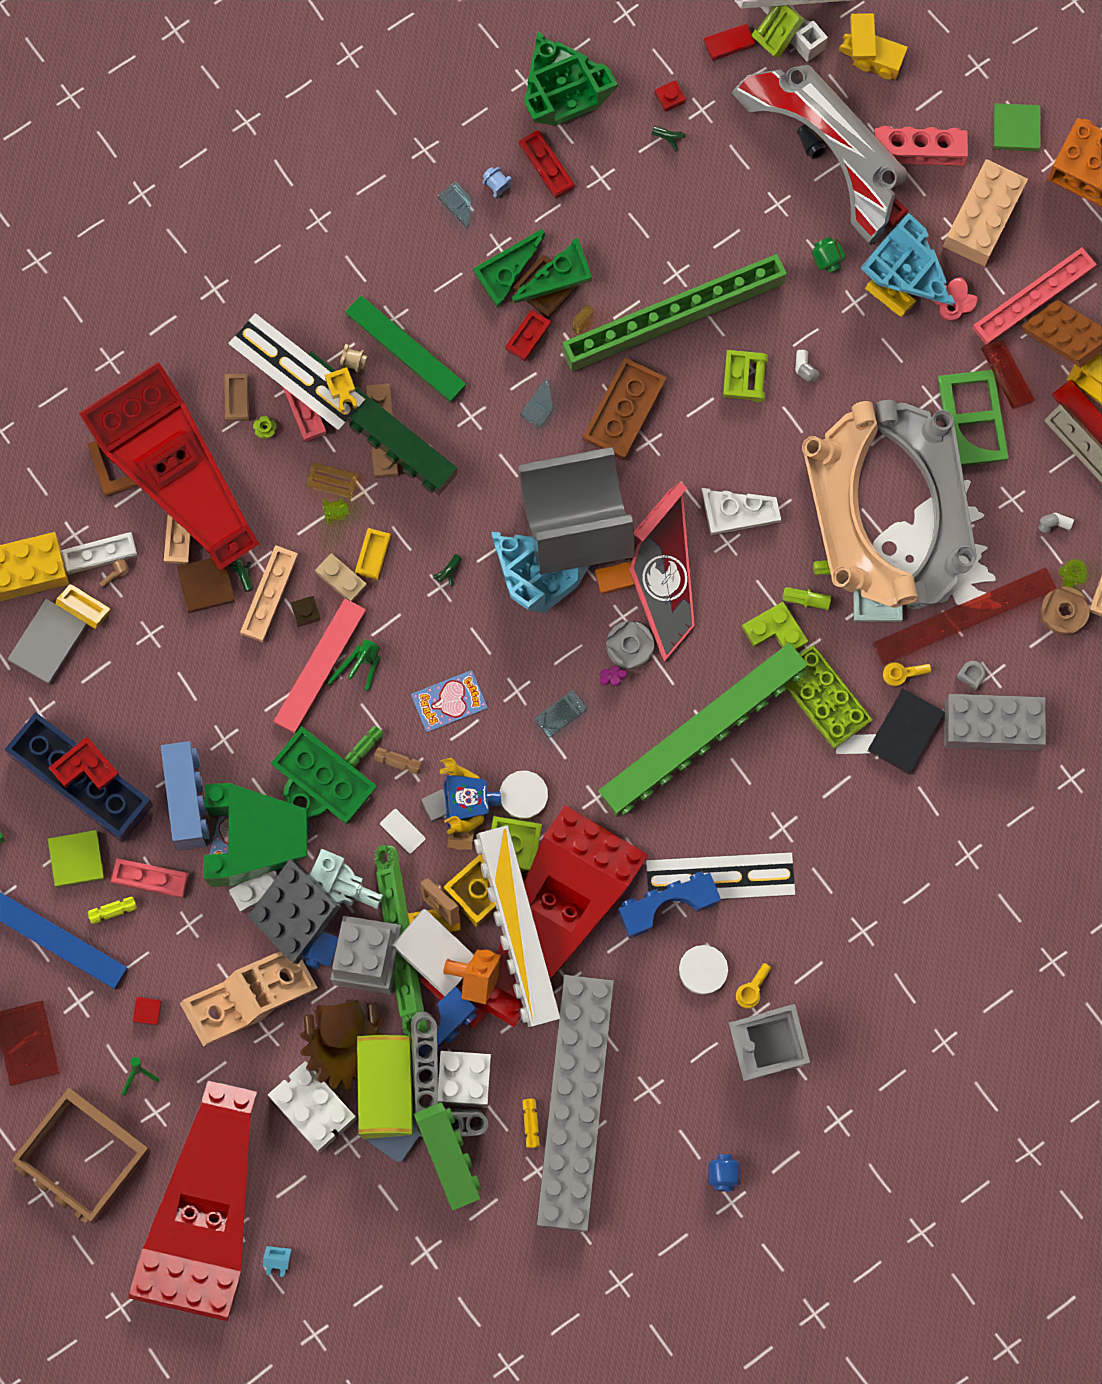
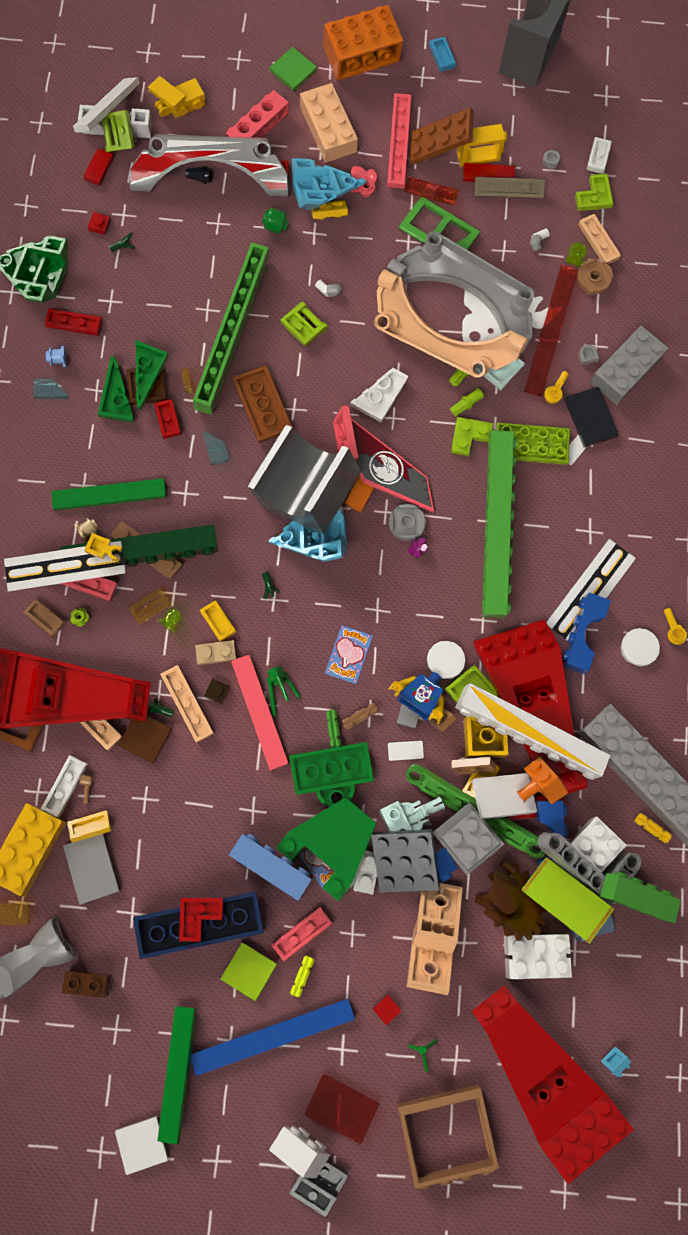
camera: 50 degrees left, 0 degrees up
clear light blue tile [534,690,587,738] -> none

